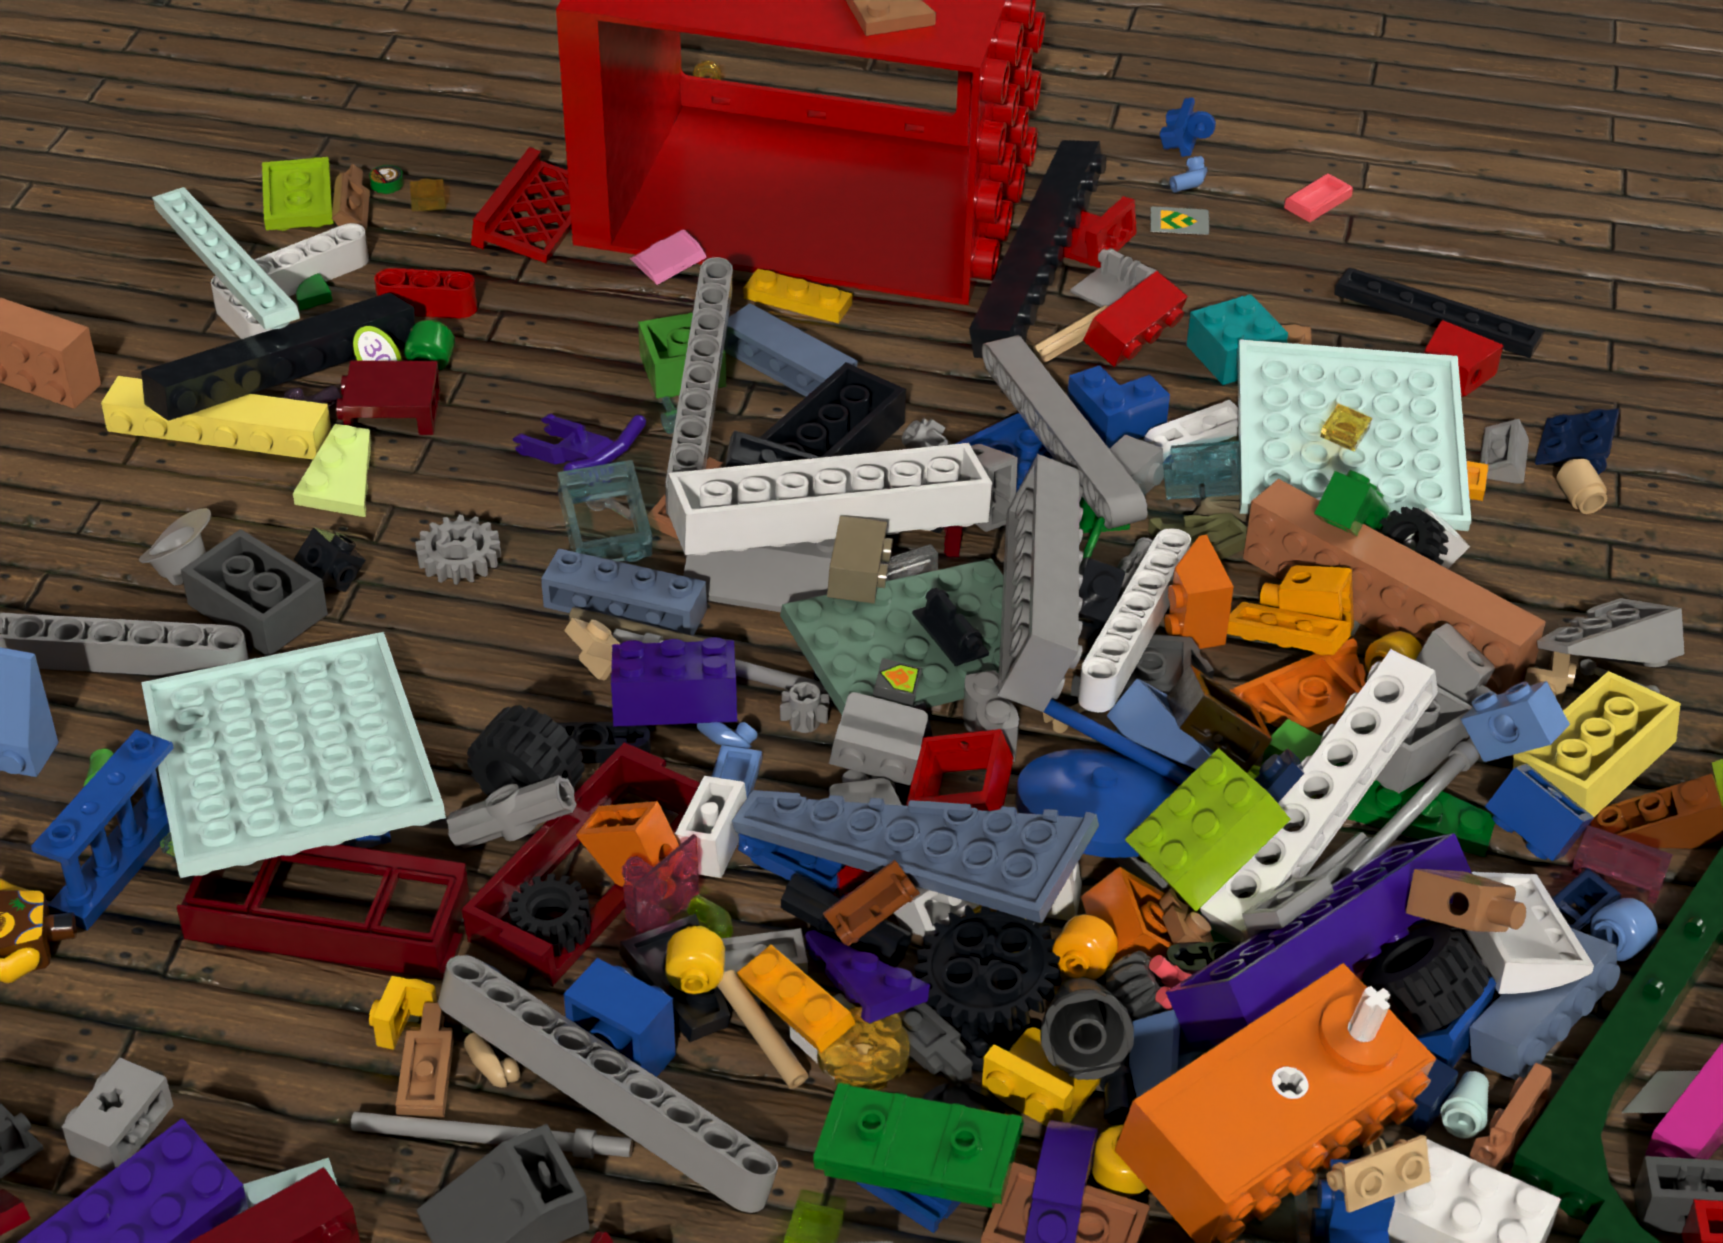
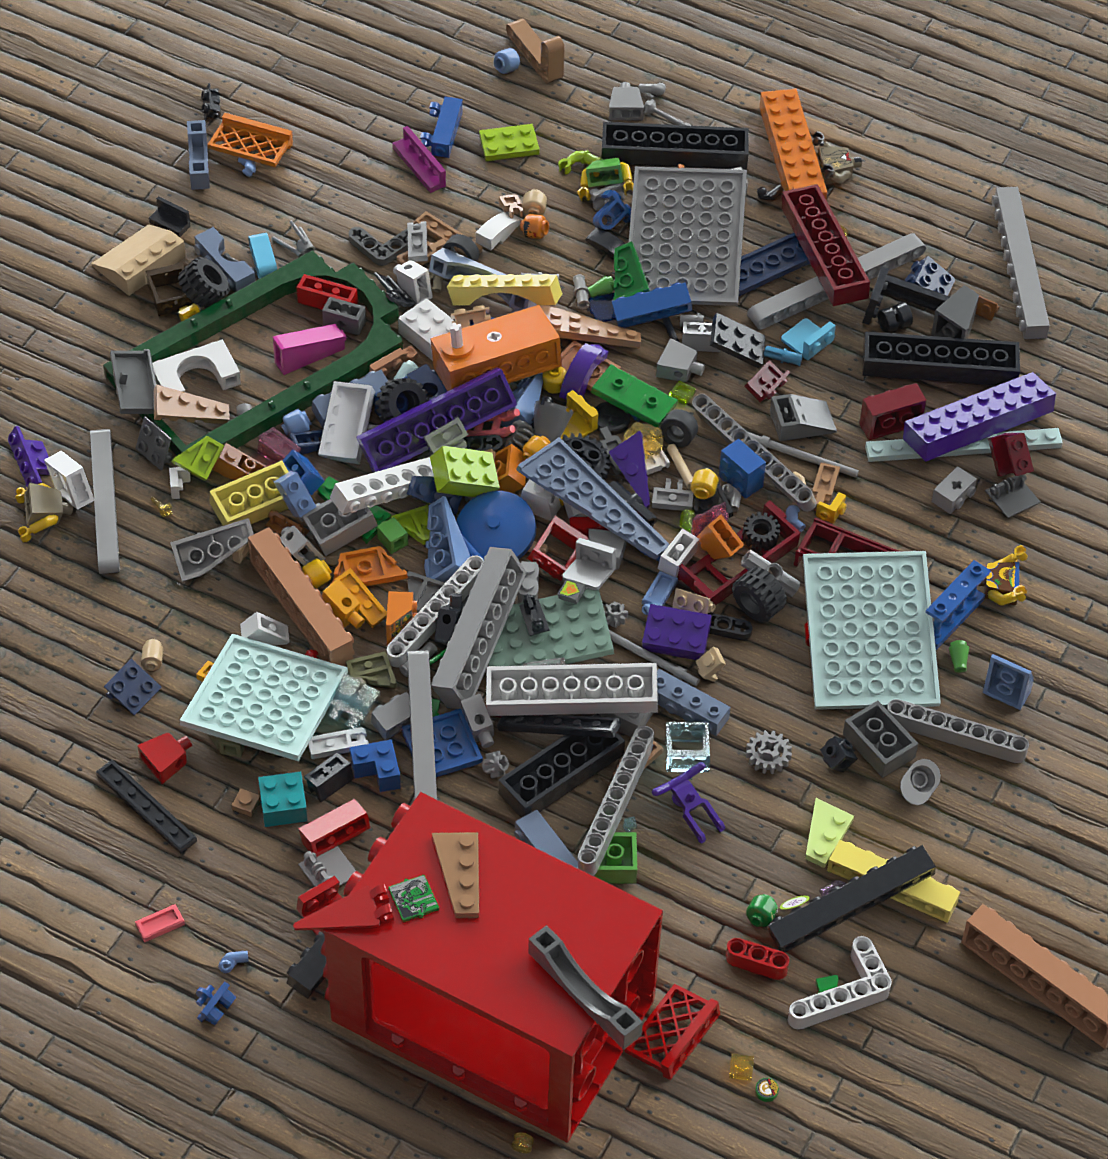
camera: 165 degrees left, 10 degrees up
light aqua plate [152,187,300,330] -> none
lime plate [262,157,334,231] -> none
medium nougat hinge [332,164,370,231] -> none
dark red panel [336,361,441,435] -> none
light orange plate [737,944,856,1053] -> none
dark orange hinge [823,860,920,946] -> none
dark tan brick [827,516,893,604] -> none
tan axle [1033,306,1108,364] -> none
light grey sticker [1151,206,1209,235] -> none
dark brown window [1166,665,1272,773] -> none
green arch [1314,470,1391,536] -> none
clear yellow plate [1320,403,1372,452] -> none
black tyre [1375,507,1449,565] -> none
medium nougat torso [1406,869,1526,932] -> none
light grey slope [1480,419,1529,484] -> none
white sticker [1622,1071,1700,1113] -> none
none -> black hinge [304,753,354,802]
none -> black tyre [660,409,699,448]
none -> tan hinge [672,588,716,614]

